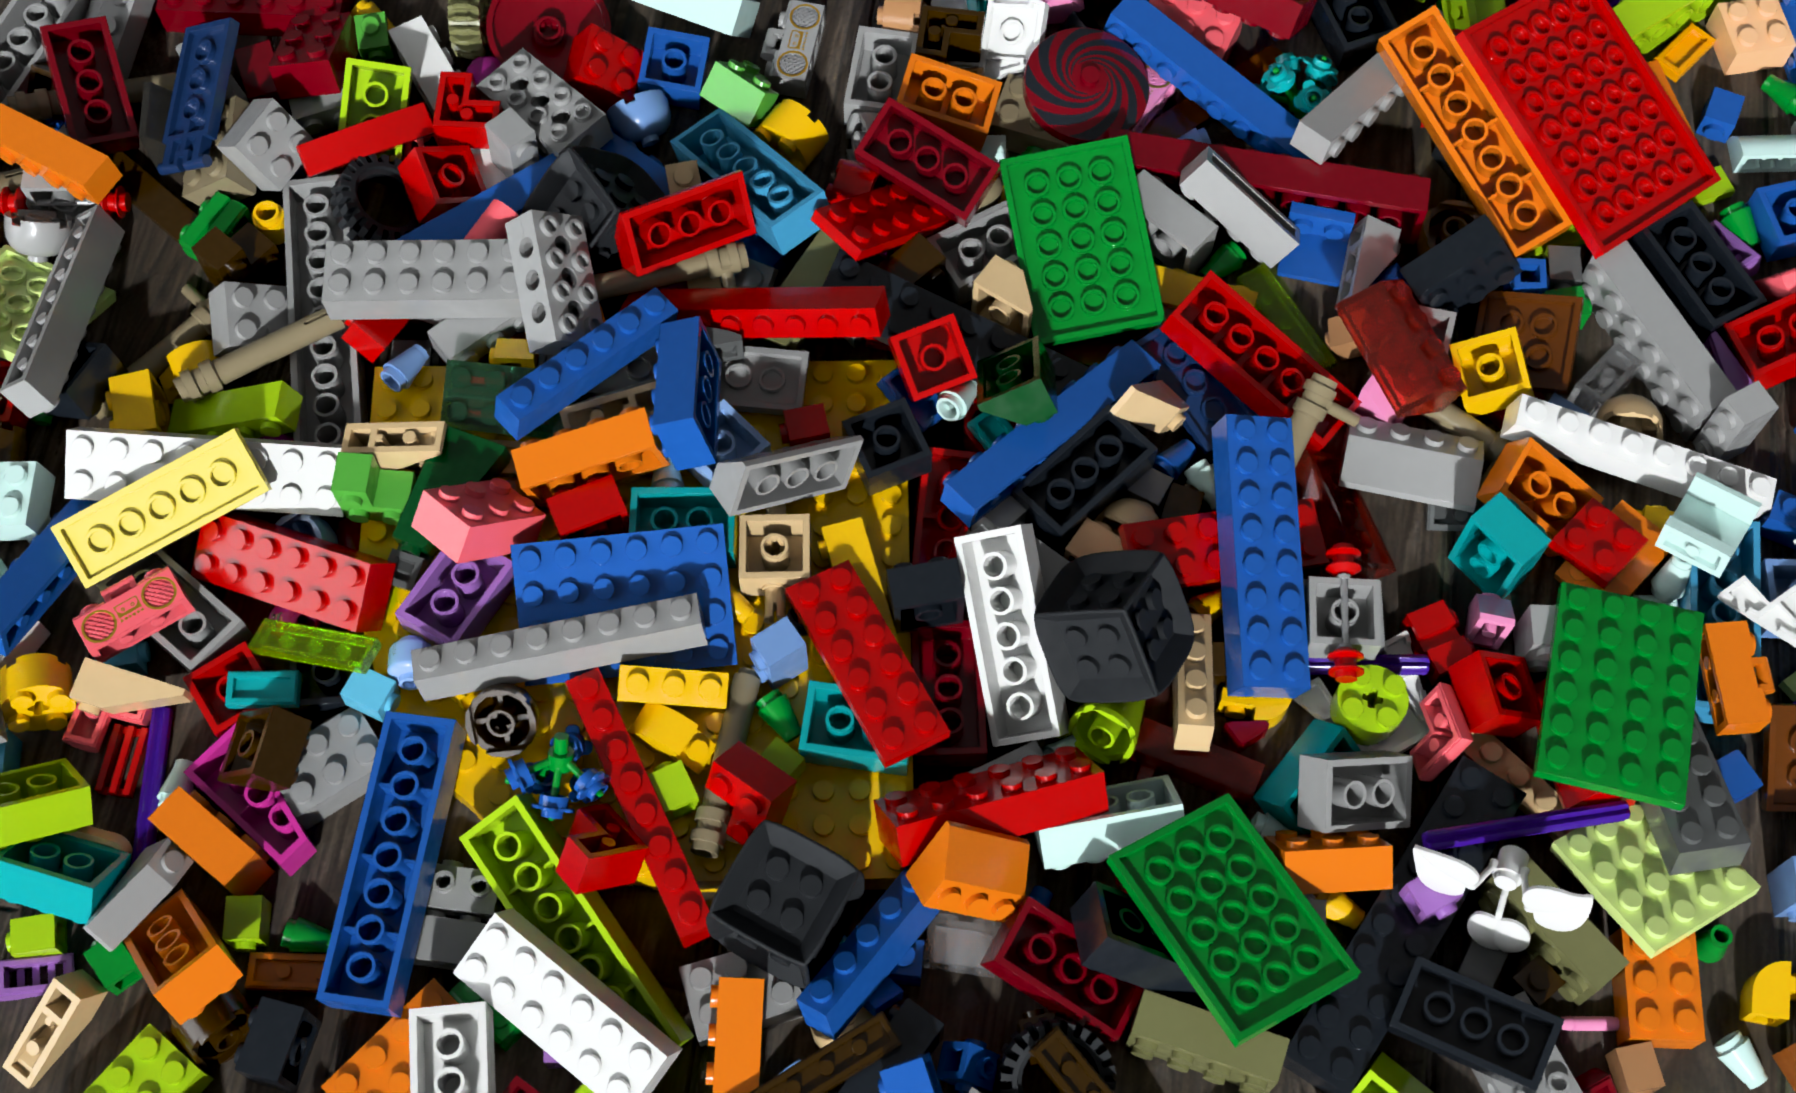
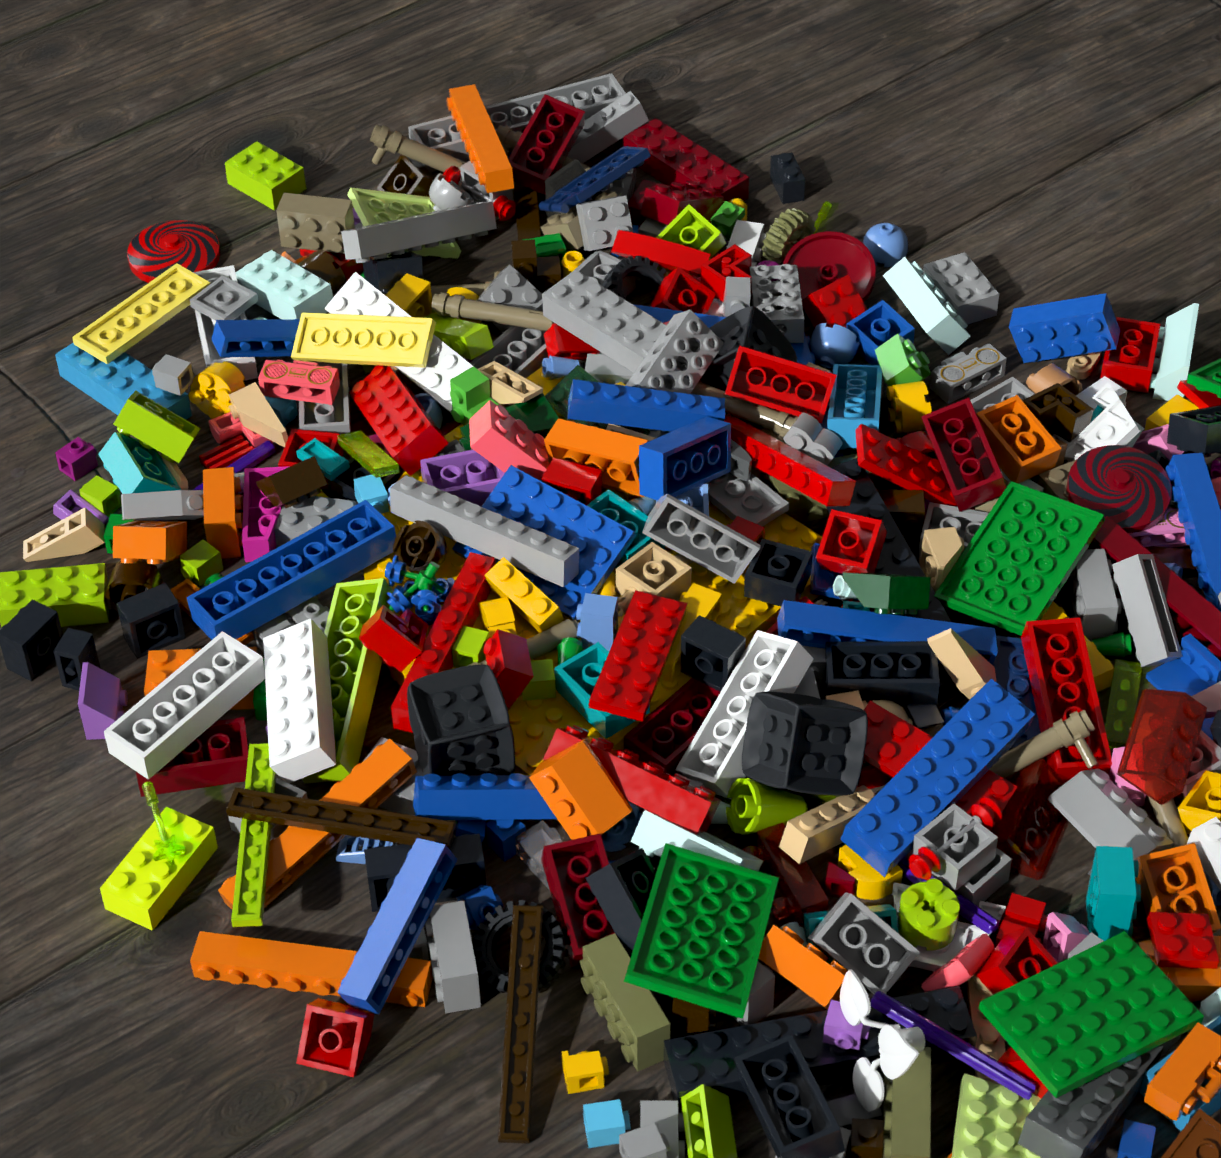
camera: 45 degrees right, 20 degrees down
yellow cone [1313,892,1365,930] -> none
none -> light grey brick [783,413,843,465]

